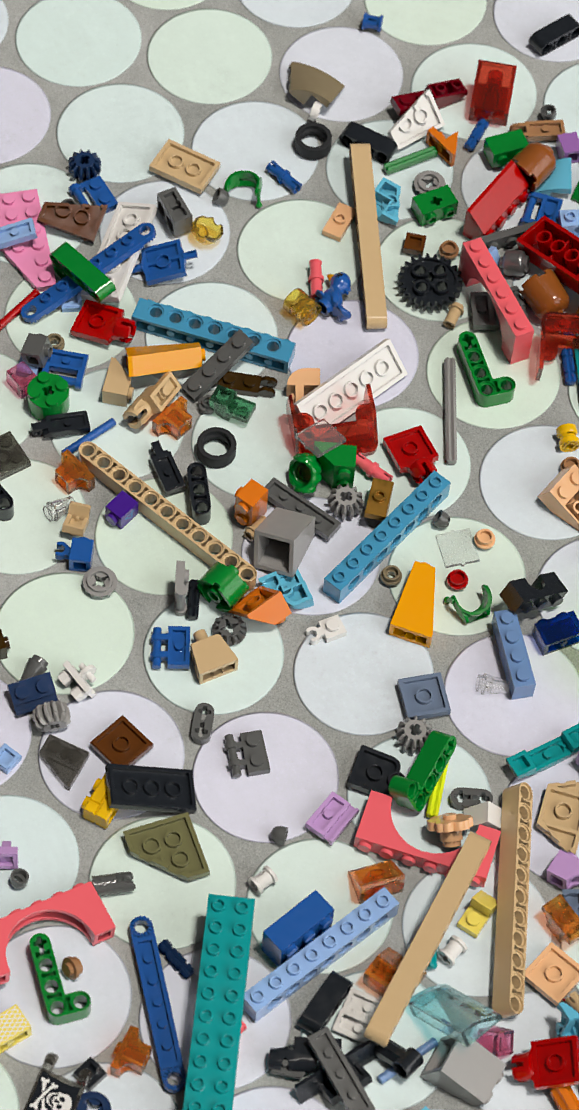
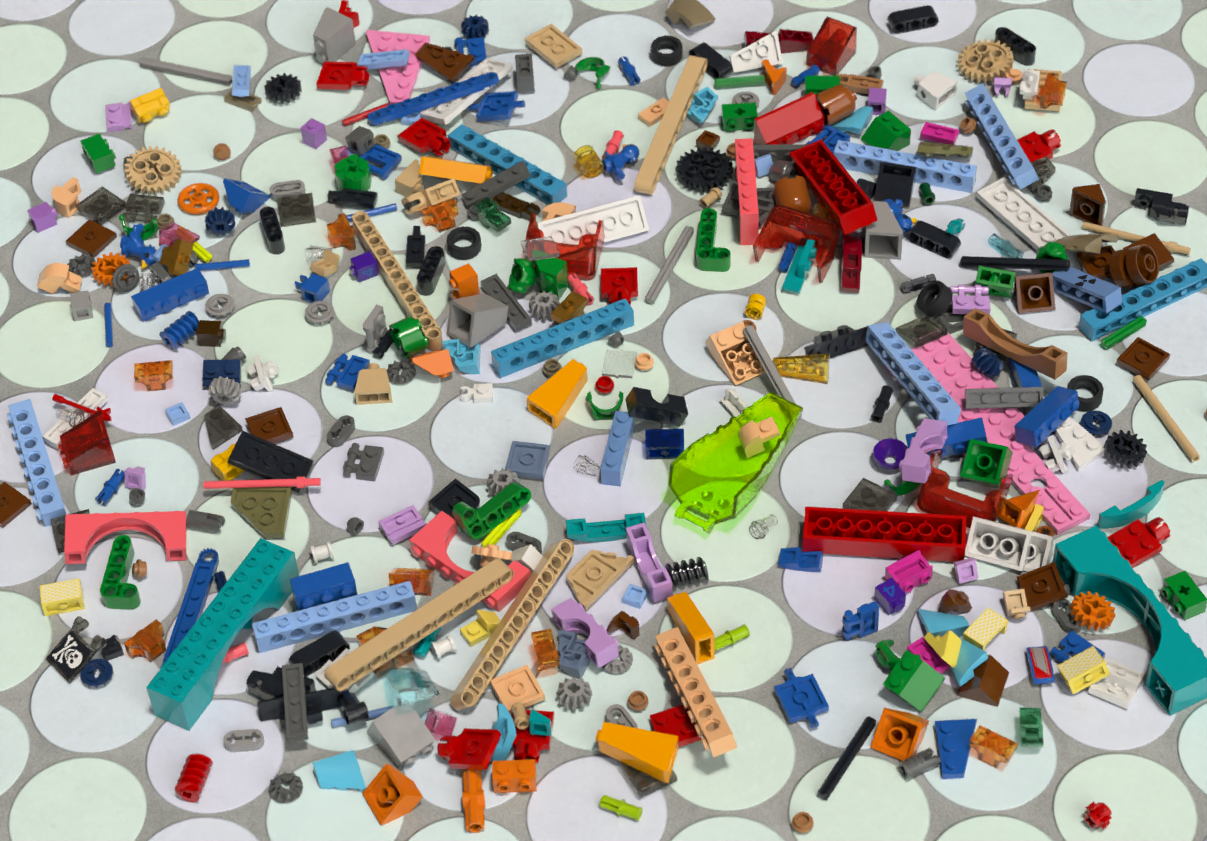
camera: 30 degrees right, 10 degrees down
green beam [49,242,116,303] -> none
clear yellow hair [191,216,223,245] -> none
white tile [308,101,322,122] -> none
none -> coral bar [203,476,321,489]

